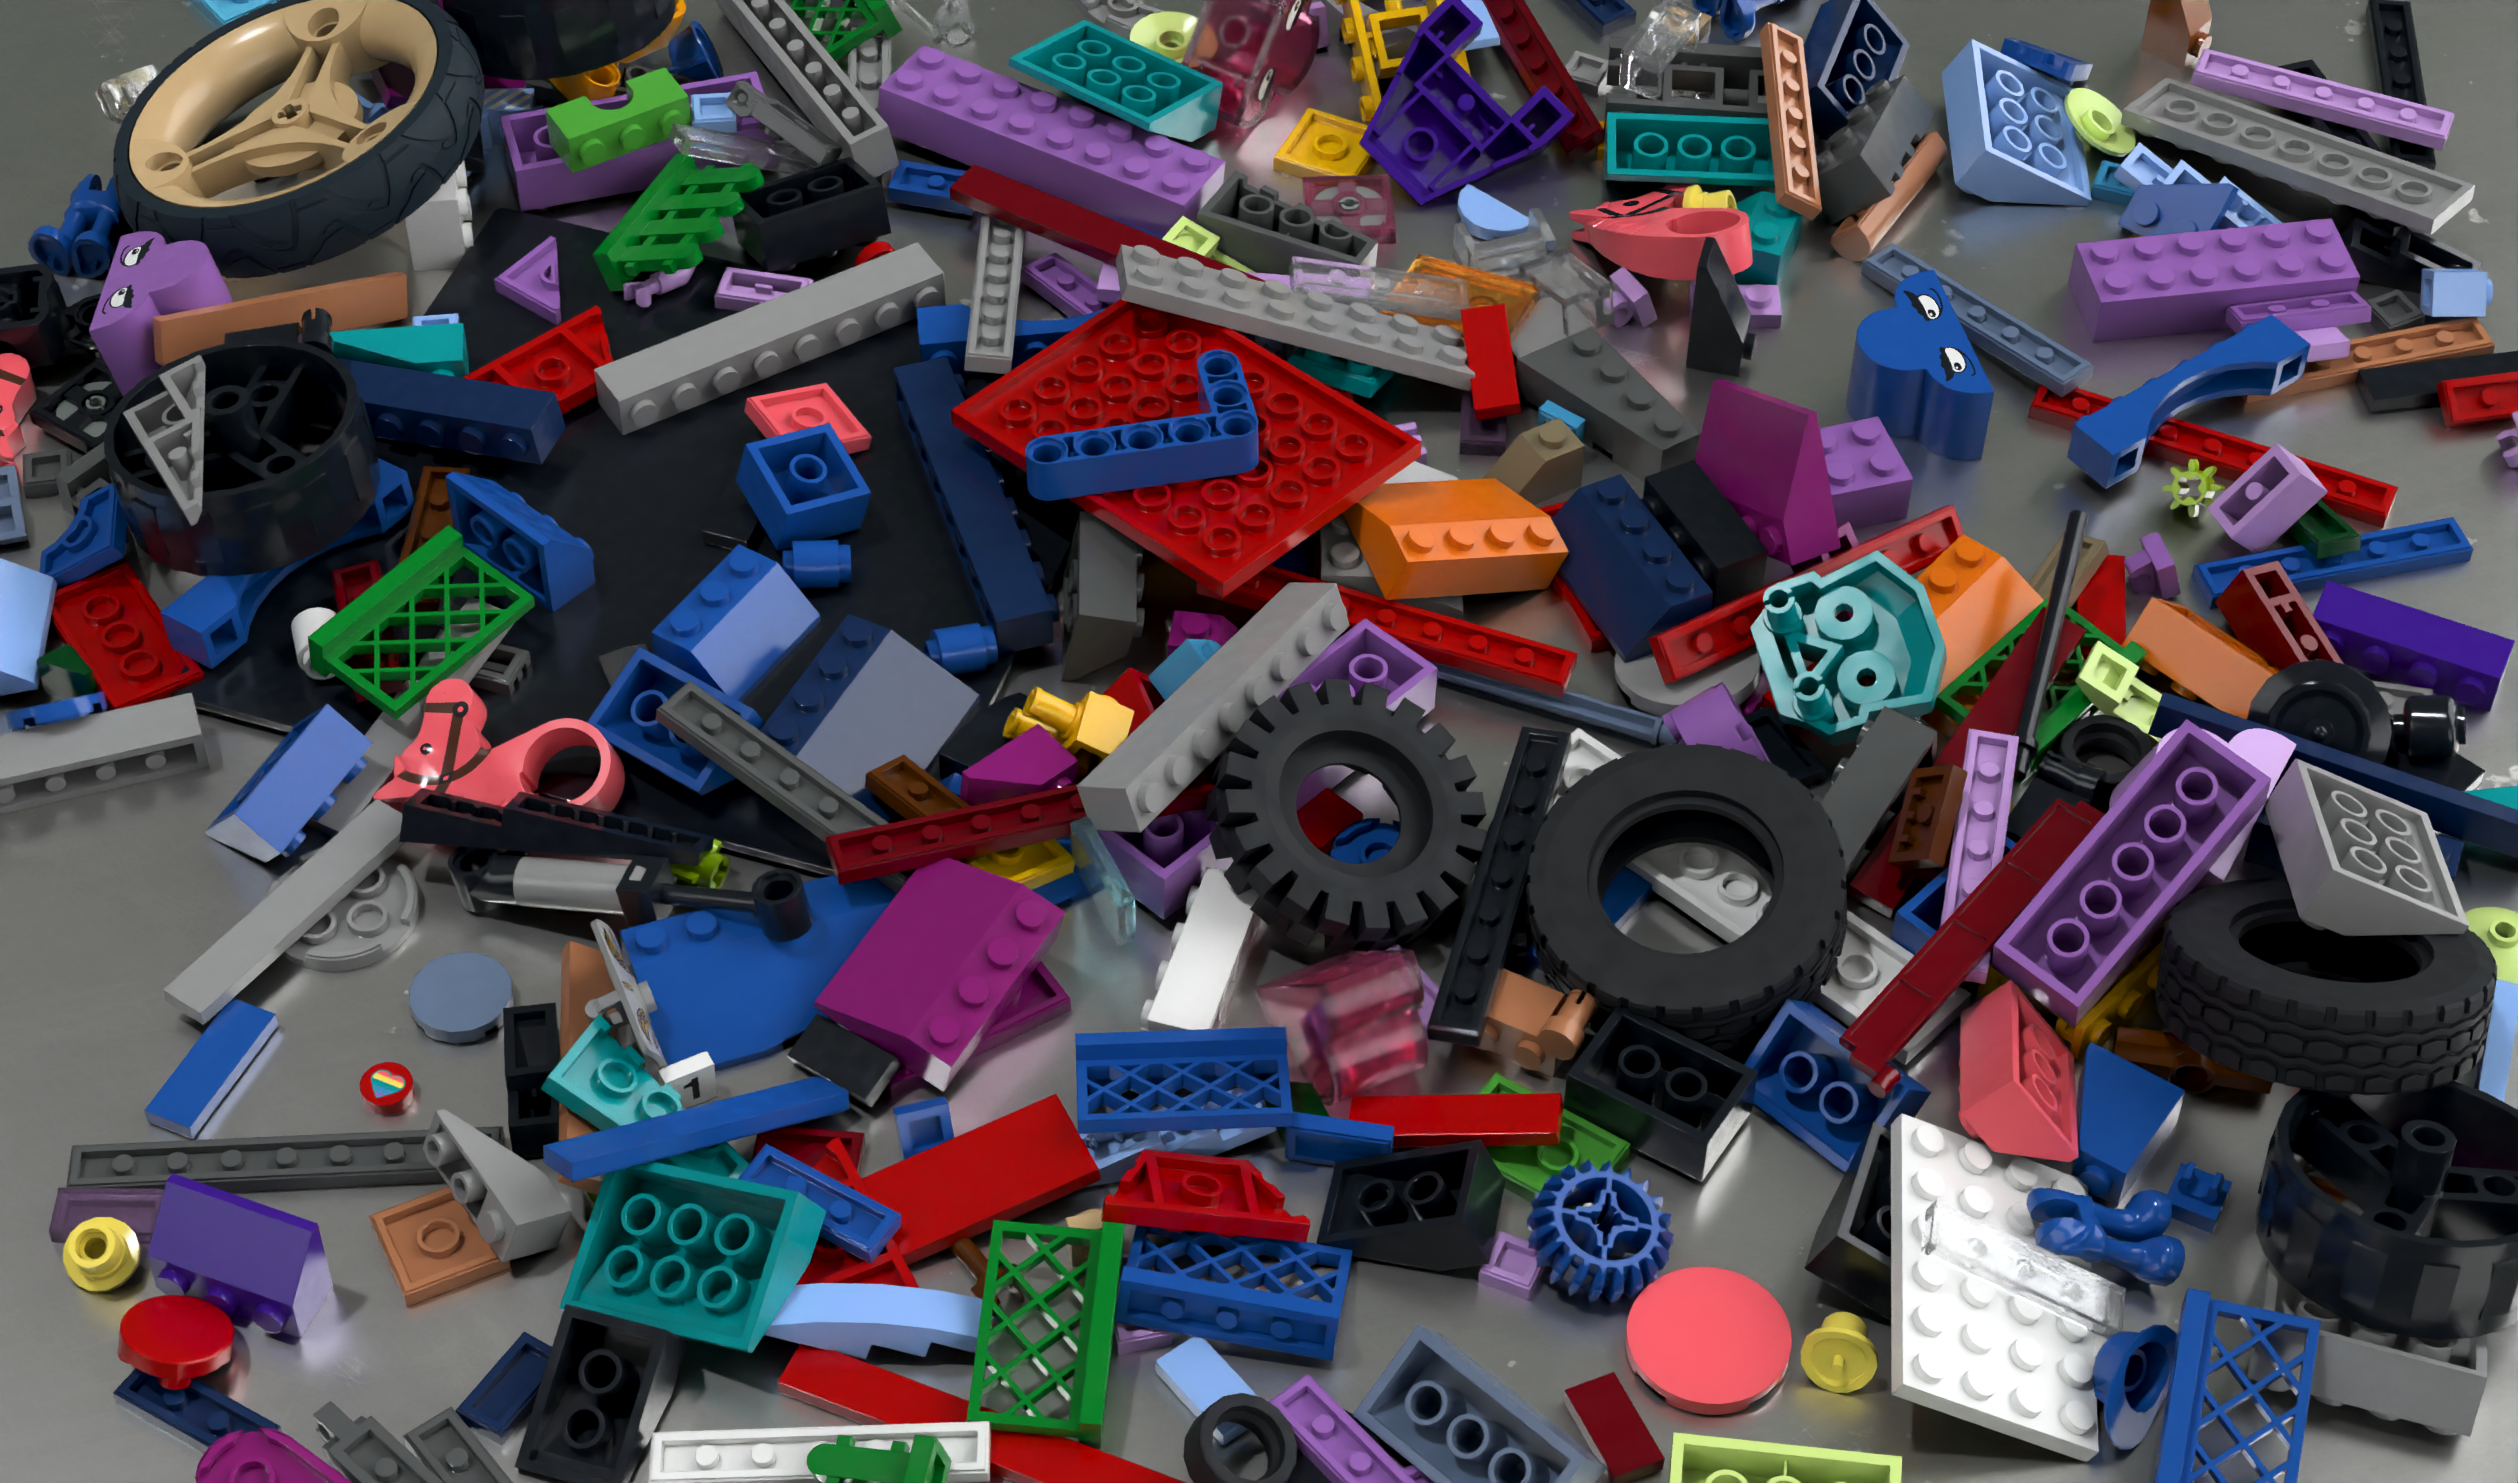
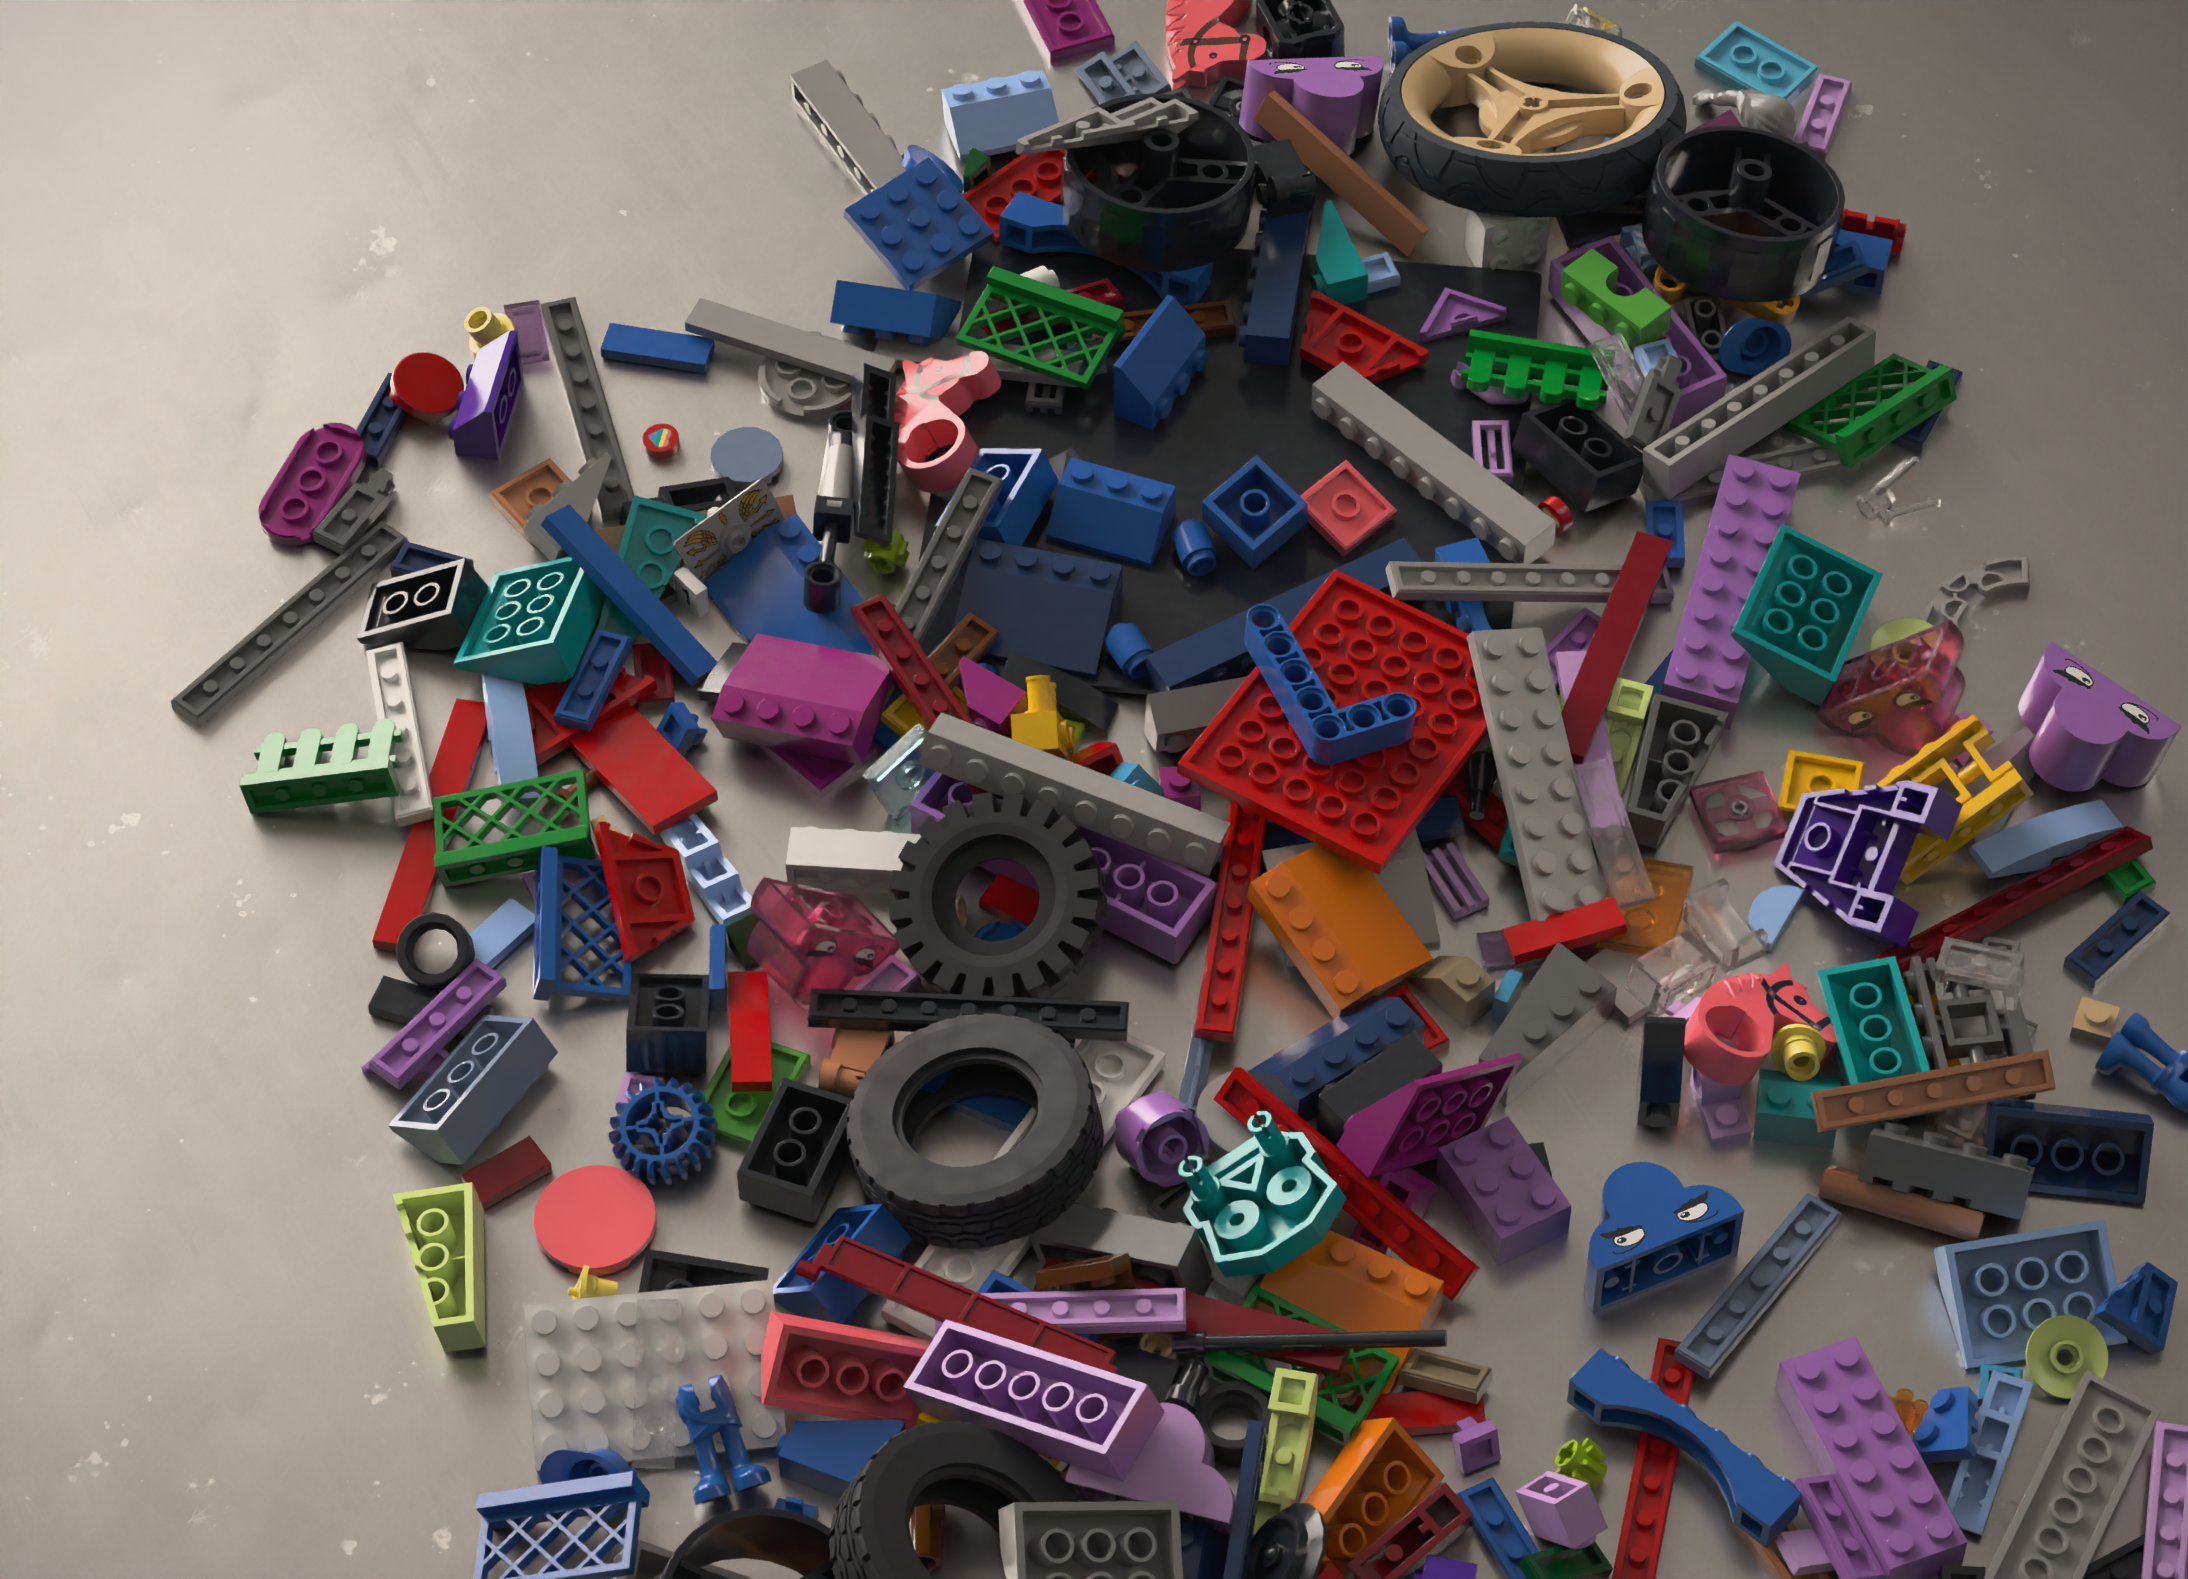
camera: 80 degrees right, 5 degrees up
blue fence [1075,1027,1293,1134] -> none
none -> blue plate [843,157,994,290]

